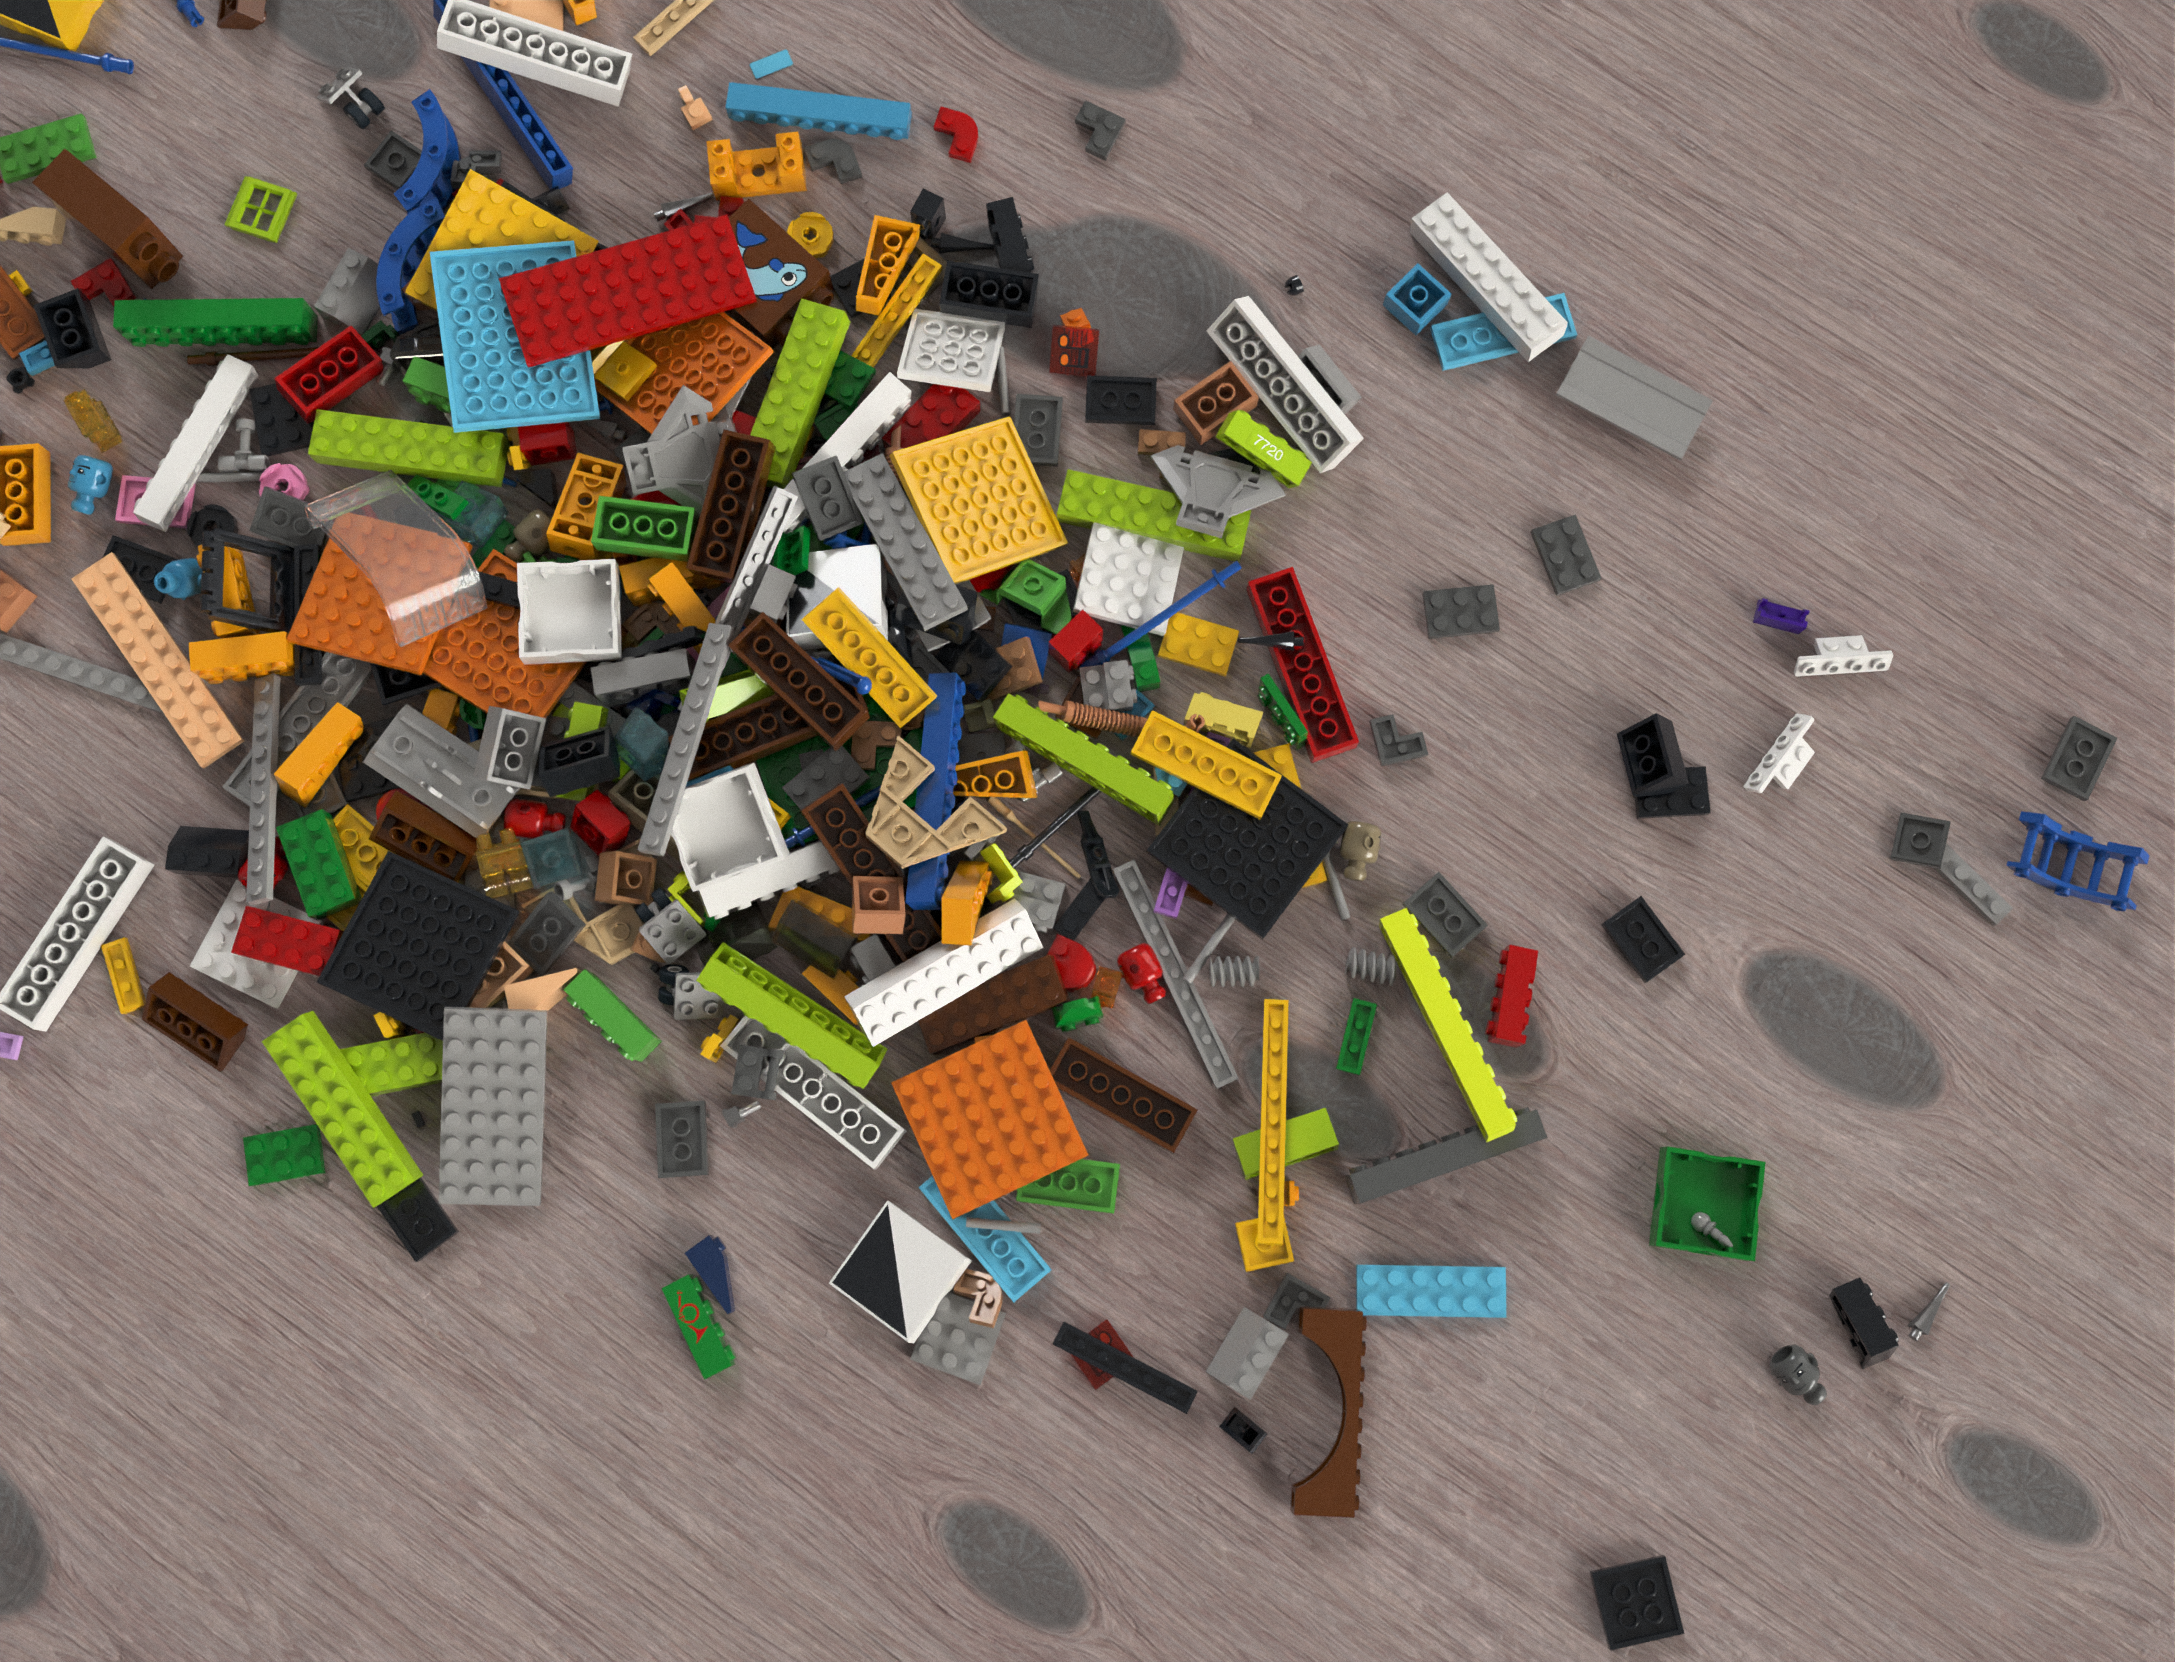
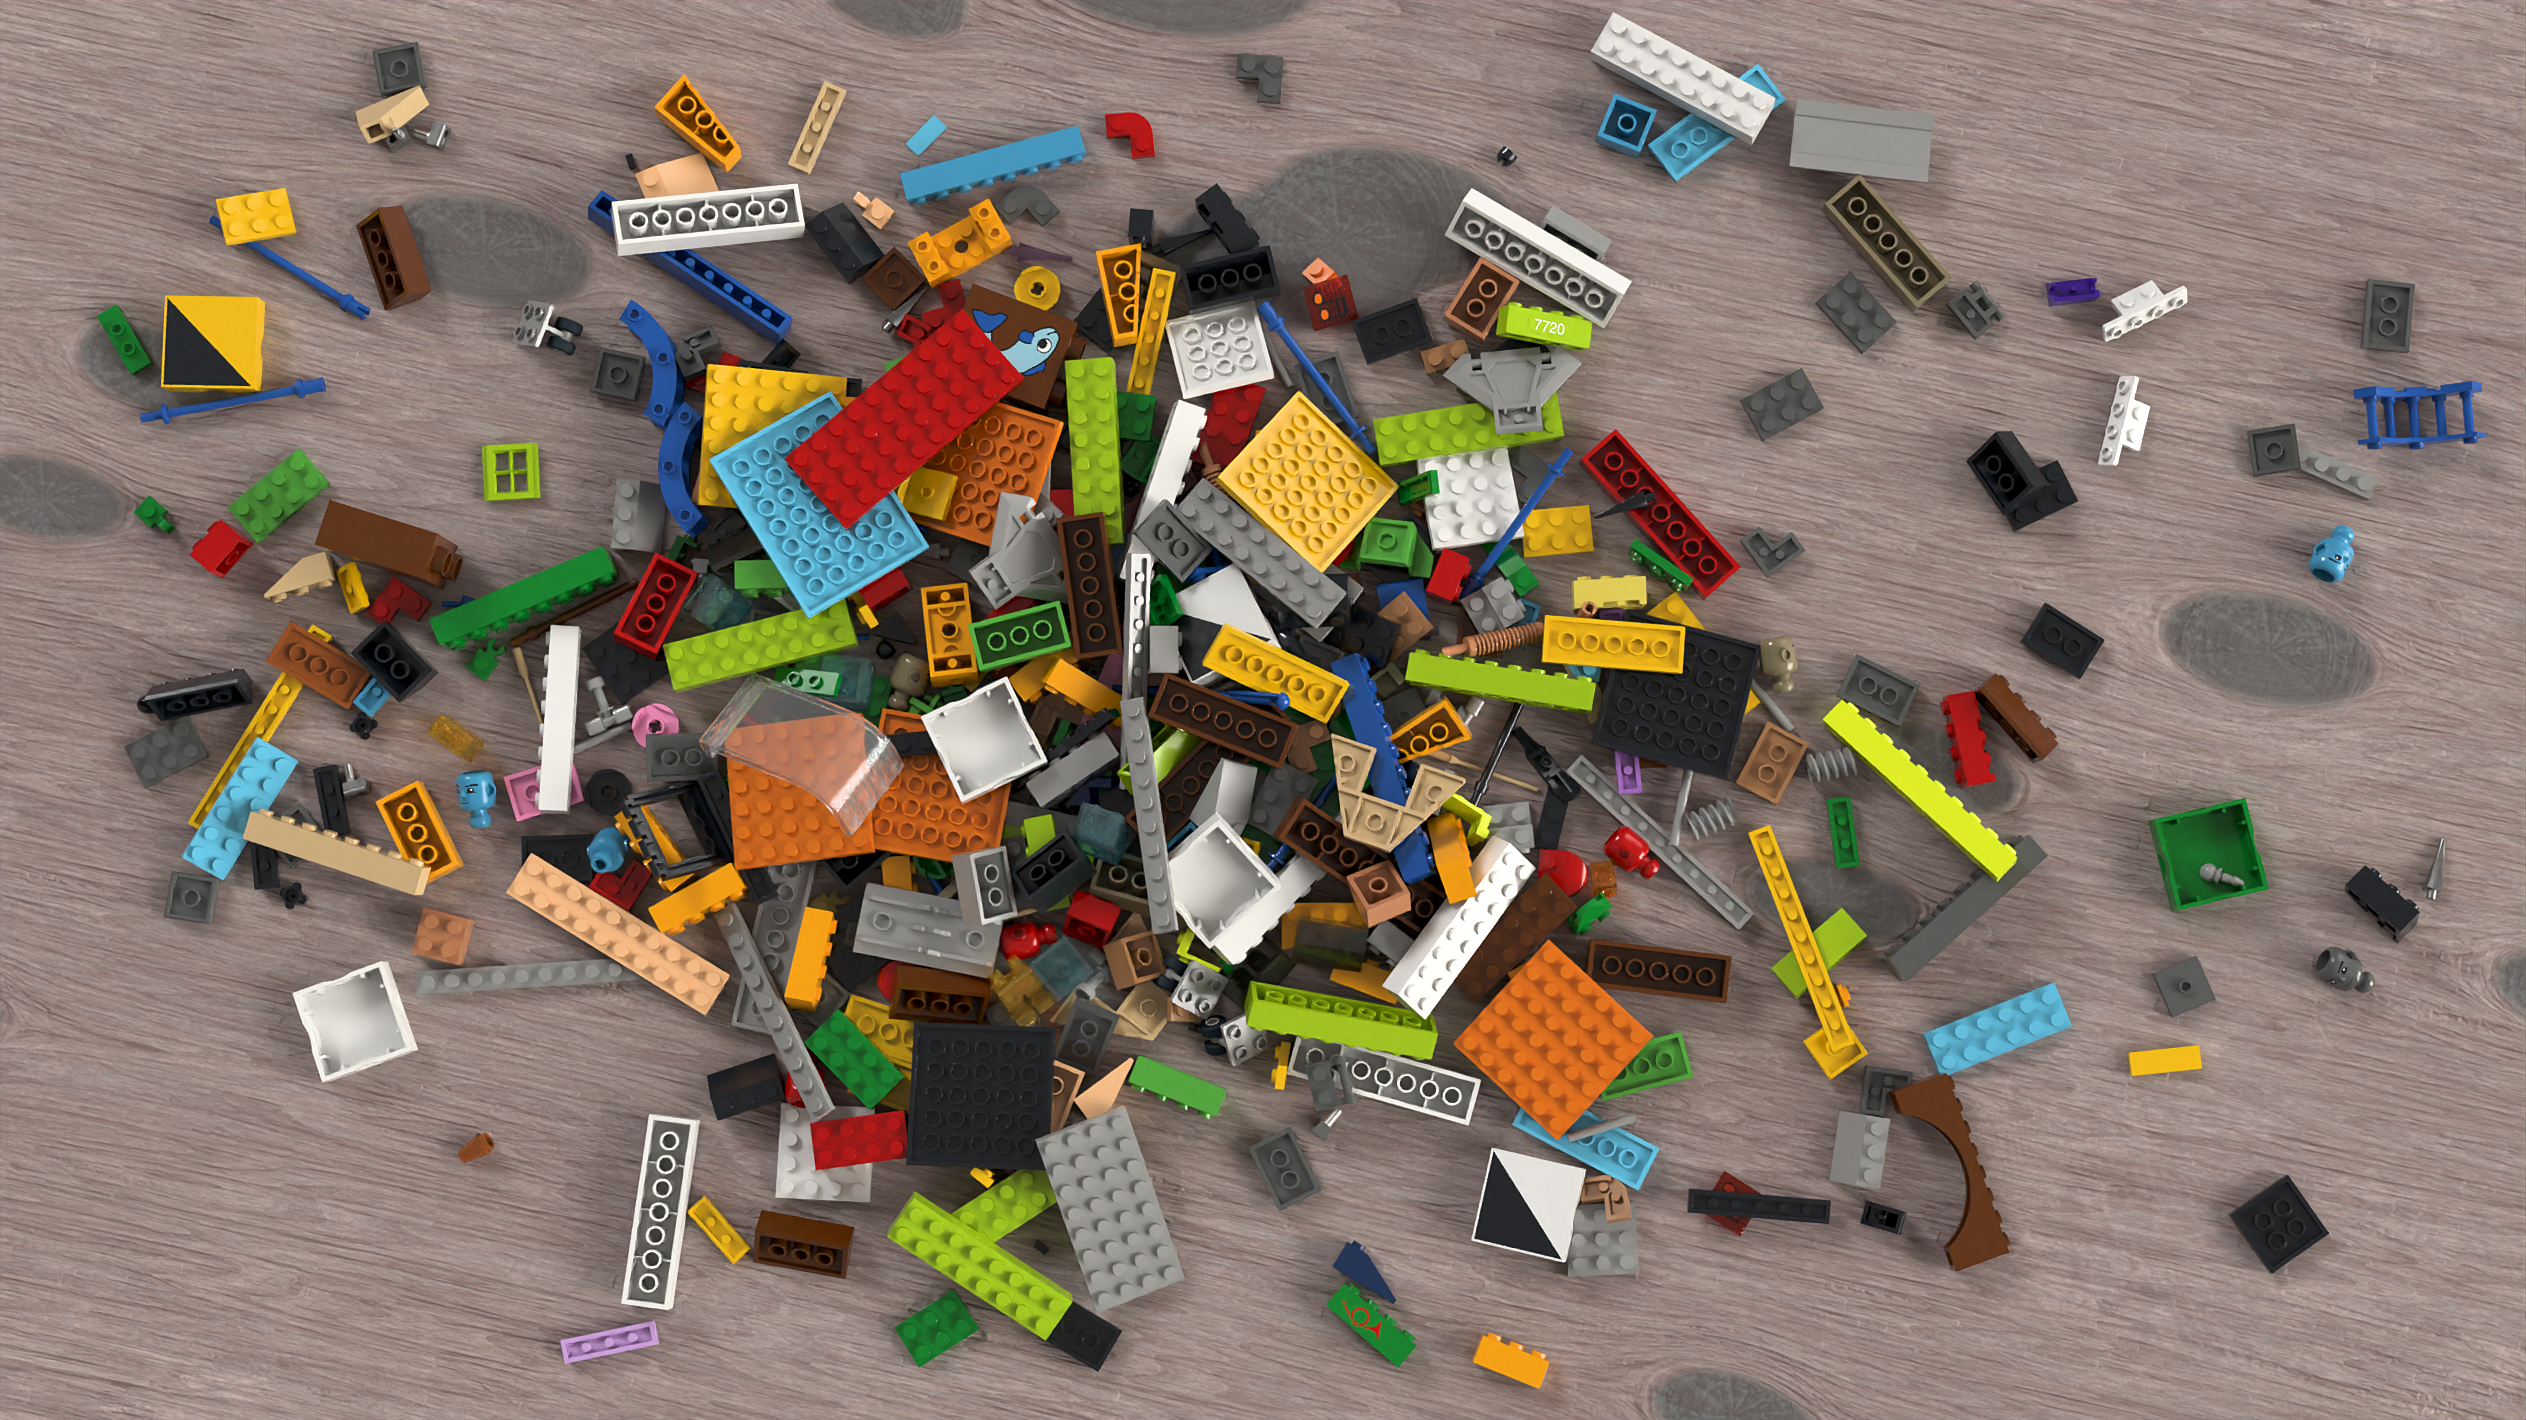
camera: 20 degrees left, 5 degrees up
none -> yellow plate [336,562,370,614]
none -> green plate [466,638,507,681]
none -> tan piece [512,647,544,724]
none -> red plate [589,859,653,911]
none -> clear light blue slope [683,572,754,632]
none -> black slope [805,202,885,284]
none -> clear yellow plate [807,886,850,914]
none -> reddish brown plate [861,247,927,311]
none -> black hinge [876,639,897,659]
none -> clear purple piece [1009,242,1073,262]
none -> light grey slope [1189,758,1257,836]
none -> blue bar [1257,301,1377,455]
none -> green plate [1397,470,1440,506]
none -> light orange brick [1472,1332,1550,1389]
none -> dark grey plate [1510,446,1549,510]
none -> medium nougat plate [1735,722,1809,805]
none -> dark tan brick [1821,174,1952,313]
none -> dark grey plate [1946,280,2005,340]
none -> reddish brown slope [1974,673,2059,763]
none -> yellow tile [2128,1045,2202,1076]
none -> dark grey plate [2152,956,2216,1018]
none -> dark azure piece [2309,525,2354,583]

